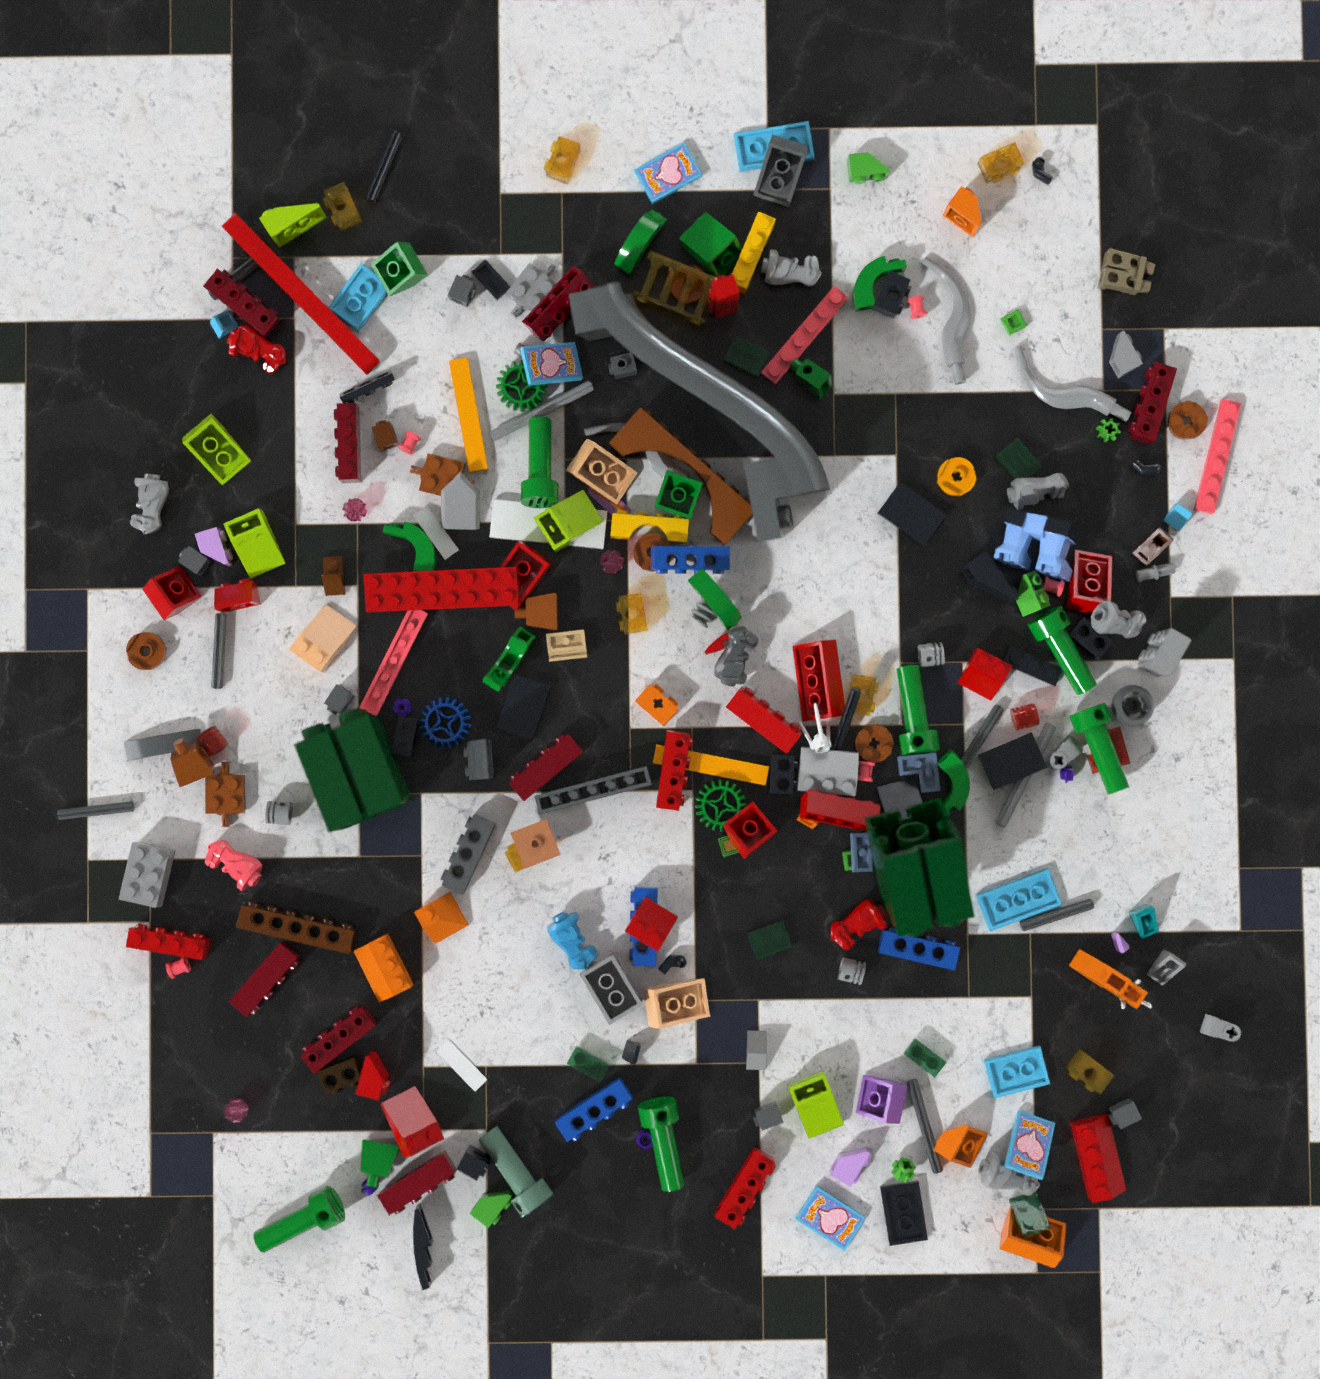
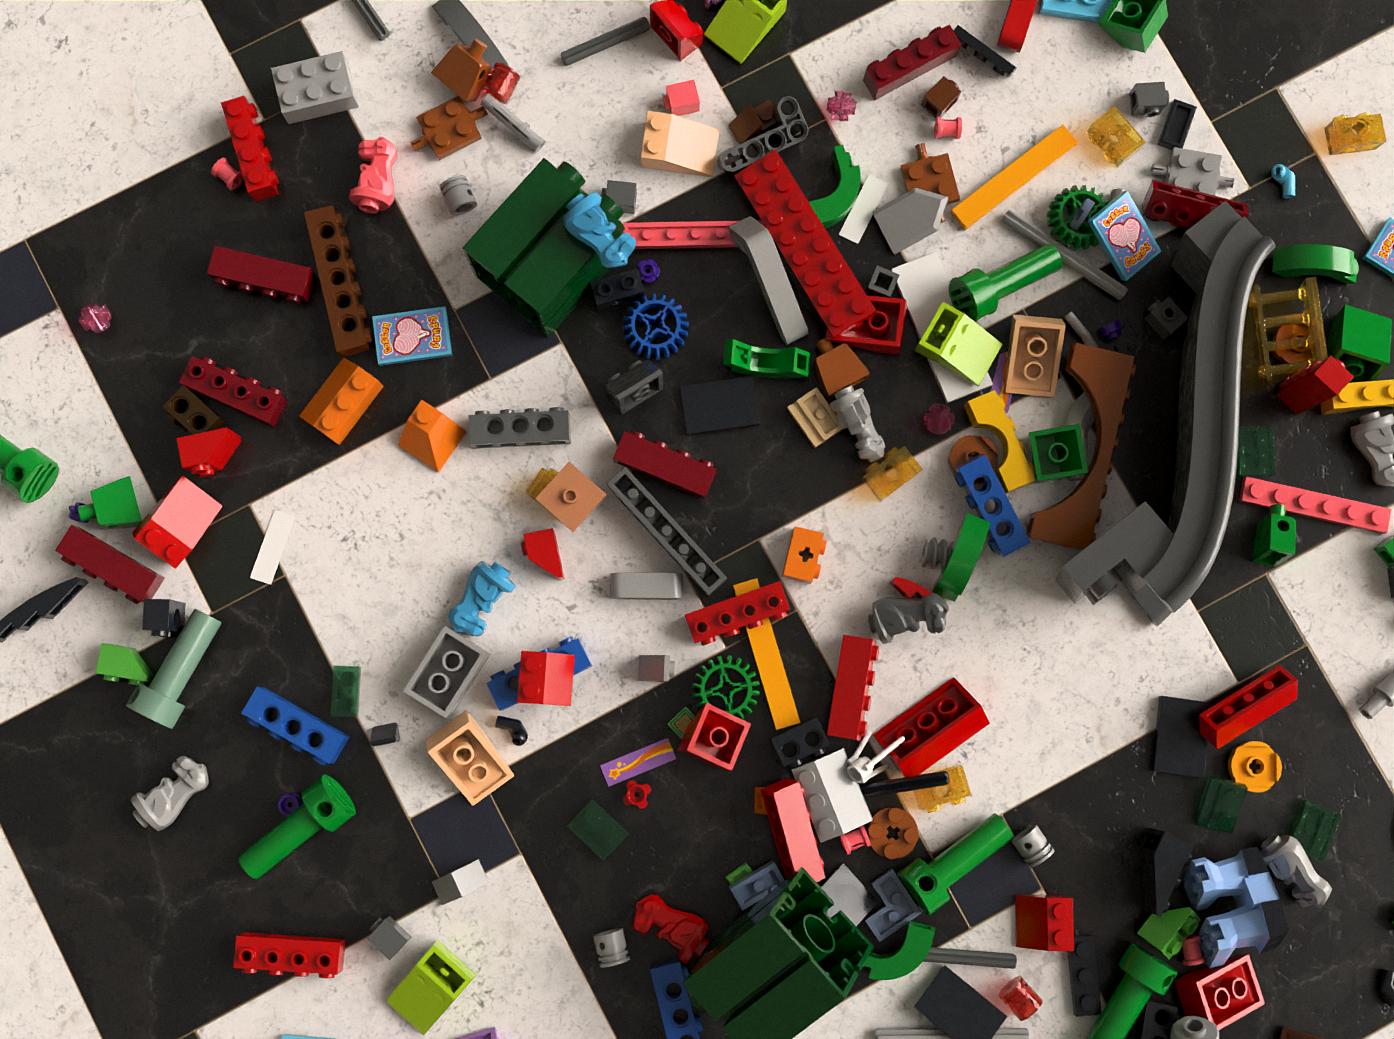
camera: 50 degrees right, 5 degrees down
none -> light grey animal [131,756,209,831]
none -> tile [372,306,453,366]
none -> light grey pin [480,93,546,153]
none -> red slope [520,528,565,580]
none -> dark azure animal [562,192,636,268]
none -> medium lavender sticker [600,738,676,787]
none -> light grey beam [610,573,683,600]
none -> red plate [623,780,651,809]
none -> light grey slope [638,655,675,682]
none -> coral brick [662,80,700,116]
none -> dark grey beam [717,96,808,172]
none -> light grey beam [728,216,809,345]
none -> light grey animal [830,385,885,462]
none -> dark grey brick [865,266,899,298]
none -> sand blue tile [1070,198,1095,230]
none -> clear yellow brick [1087,106,1146,168]
none -> dark purple plate [1100,320,1124,340]
none -> clear green plate [1194,775,1248,834]
none -> red brick [1199,665,1298,749]
none -> medium azure arm [1271,164,1295,199]

